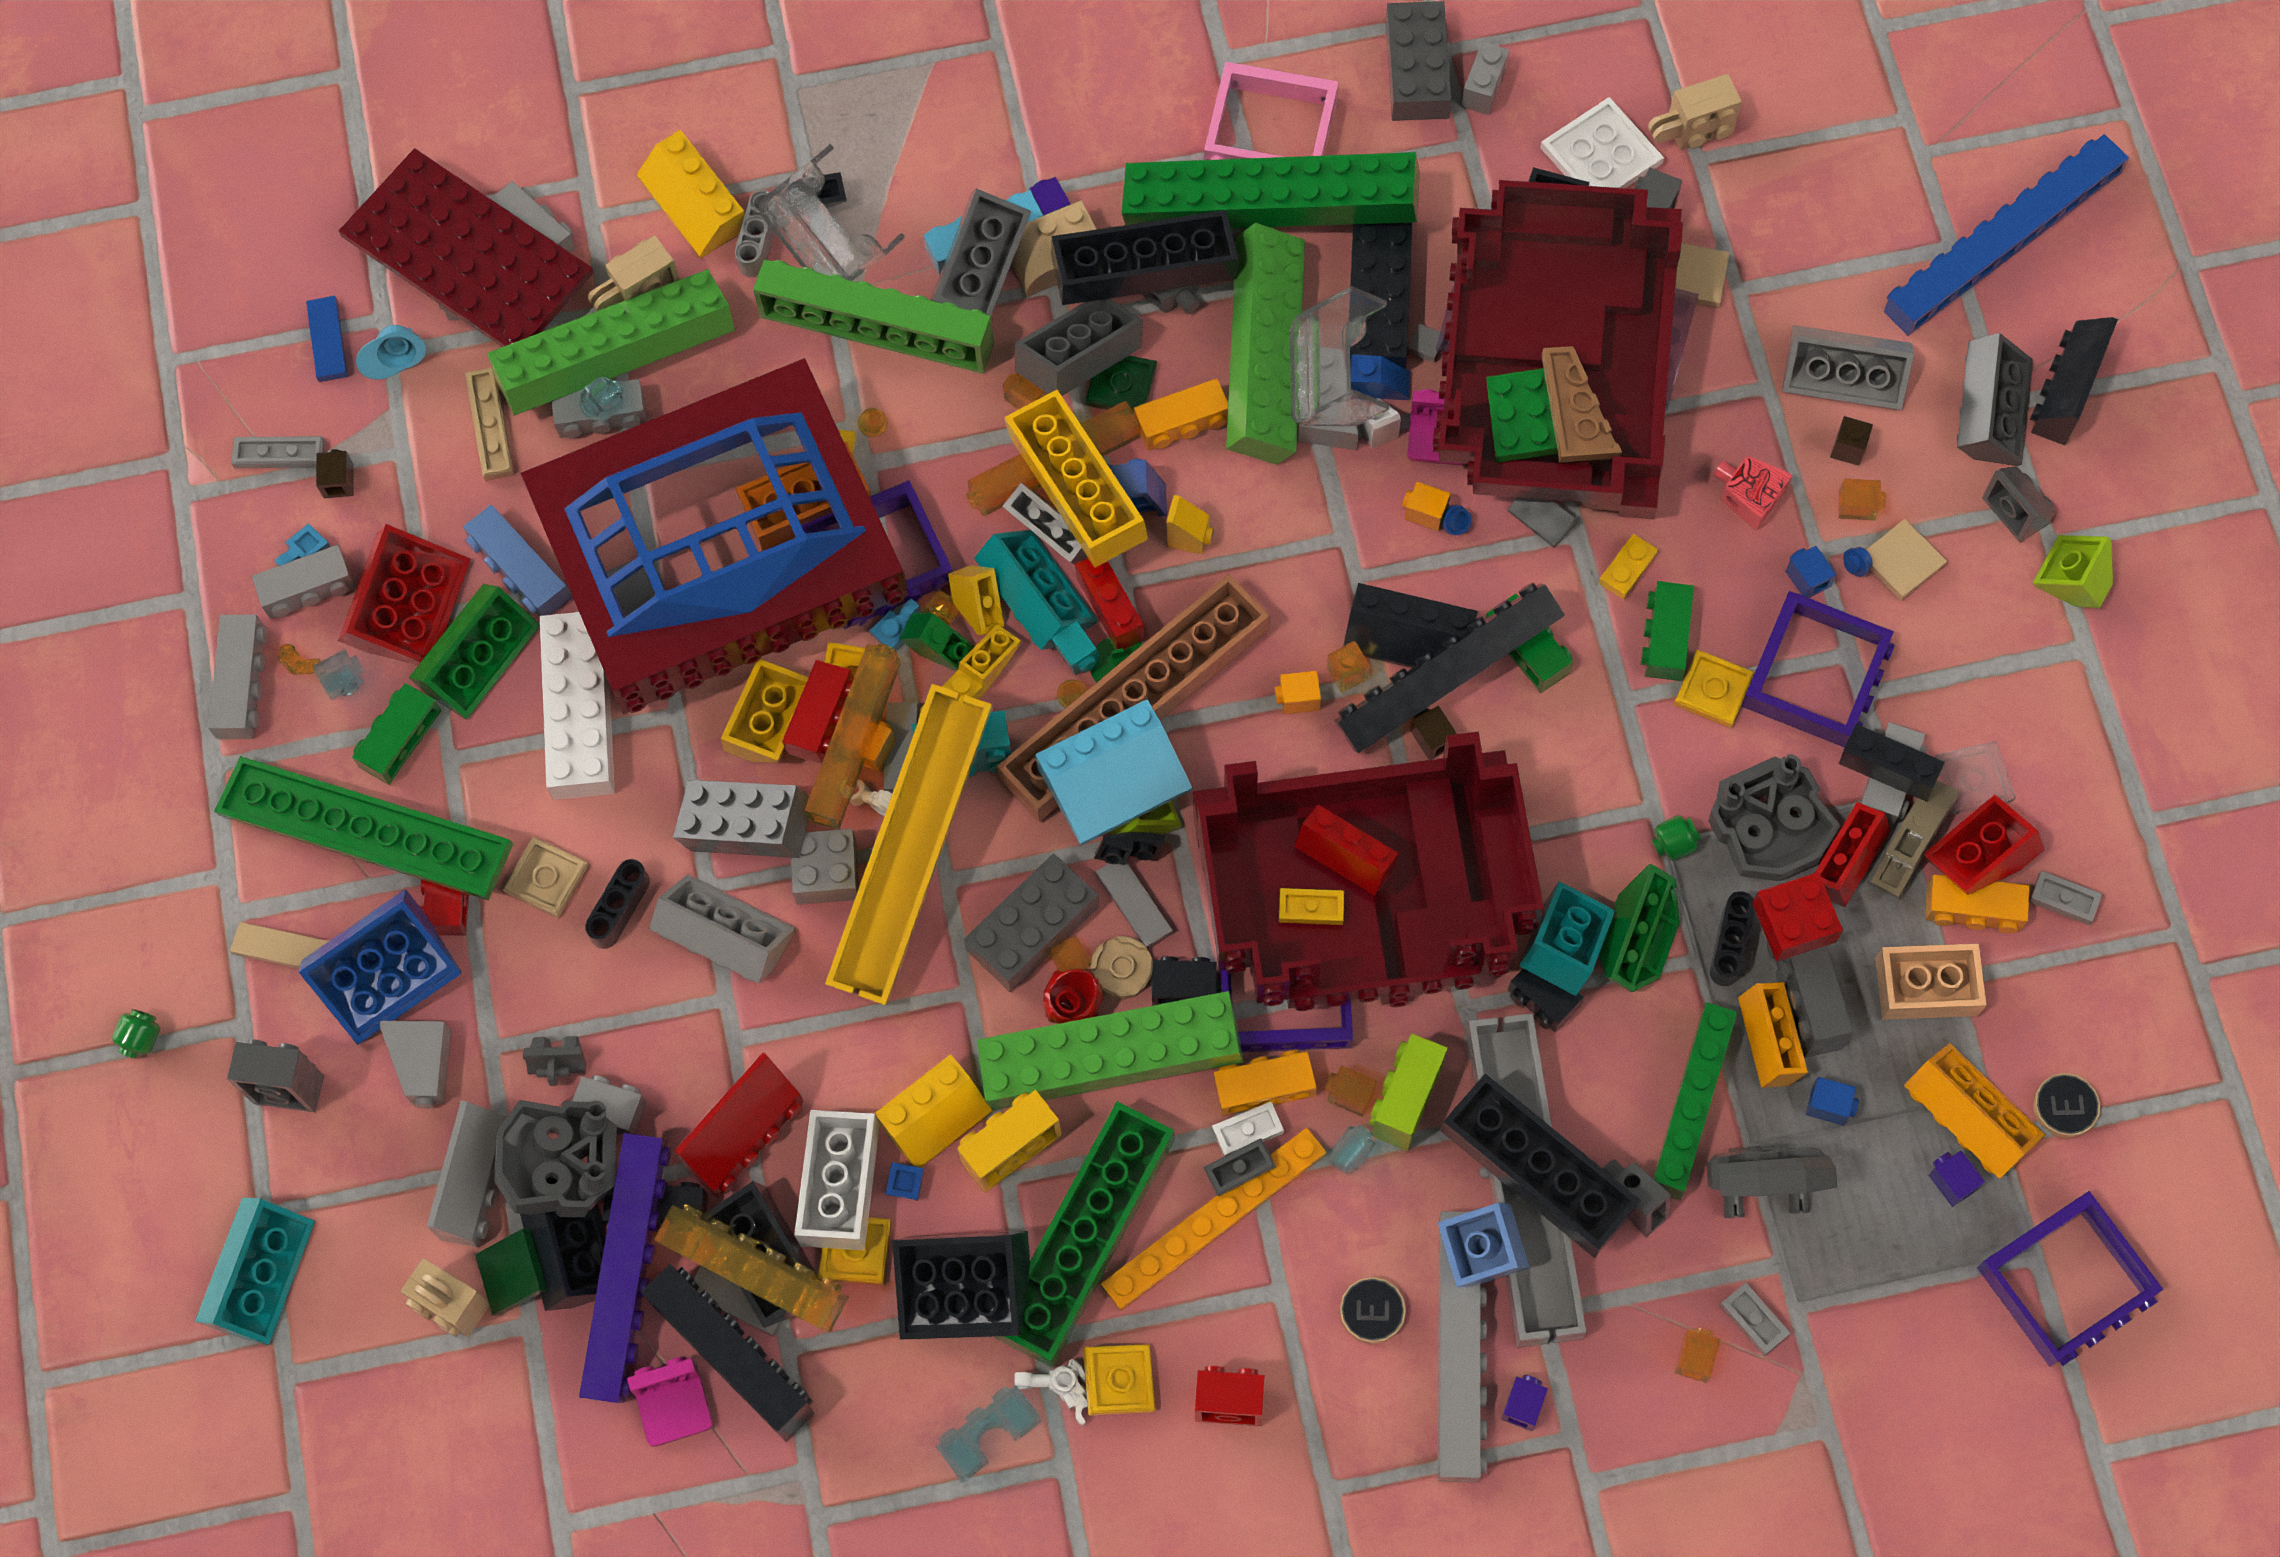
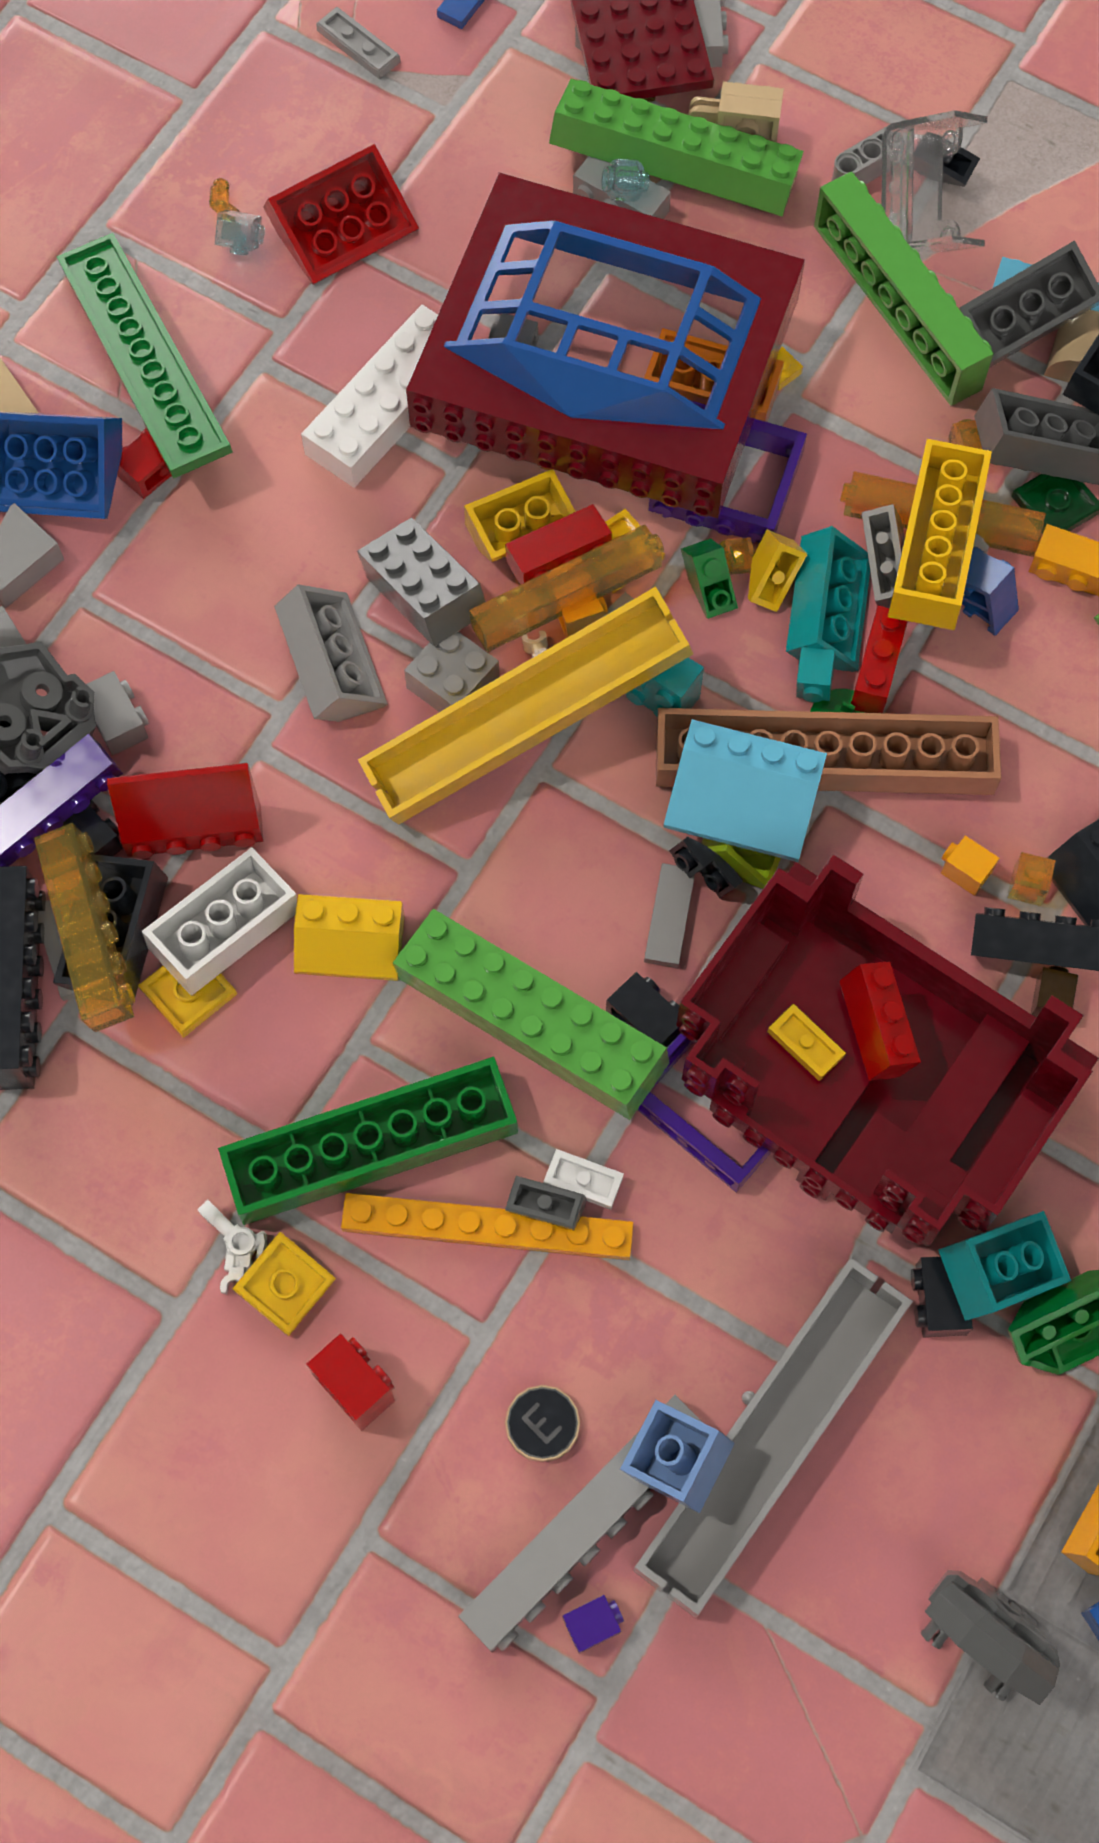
camera: 40 degrees right, 0 degrees up
light grey brick [208,614,268,739] -> none
light grey brick [251,544,356,619] -> none
dark azure plate [275,523,330,566] -> none
dark brown brick [316,449,354,498] -> none
green brick [352,683,441,785] -> none
medium azure piece [356,325,426,379] -> none
green slope [409,584,540,719] -> none
medium blue brick [463,504,572,616] -> none
tan tile [465,367,514,481] -> none
tan tile [502,837,589,919] -> none
dark grey hips [523,1036,586,1086] -> none
black beam [585,859,650,949] -> none
yellow slope [637,129,745,259] -> none
clear yellow plate [858,408,888,437] -> none
dark azure plate [869,598,922,654] -> none
blue plate [885,1162,924,1201] -> none
black slope [892,1231,1030,1340] -> none
yellow slope [919,624,1021,716] -> none
clear light blue arch [936,1385,1041,1483] -> none
yellow brick [957,1090,1062,1194] -> none
dark grey brick [964,853,1100,992] -> none
red hair [1043,968,1104,1024] -> none
clear yellow plate [1049,936,1091,972] -> none
clear yellow plate [1057,679,1087,708] -> none
tan tile [1090,936,1153,999] -> none
yellow slope [1167,495,1214,555] -> none
light orange brick [1213,1050,1317,1117] -> none
clear yellow brick [1325,1065,1377,1117] -> none
clear light blue brick [1329,1124,1375,1175] -> none
lime brick [1369,1033,1448,1151] -> none
black brick [1441,1073,1641,1258] -> none
dark grey torso [1603,1159,1671,1238] -> none
green brick [1652,1002,1737,1201] -> none
clear yellow brick [1674,1327,1720,1383] -> none
light grey plate [1719,1282,1791,1356] -> none

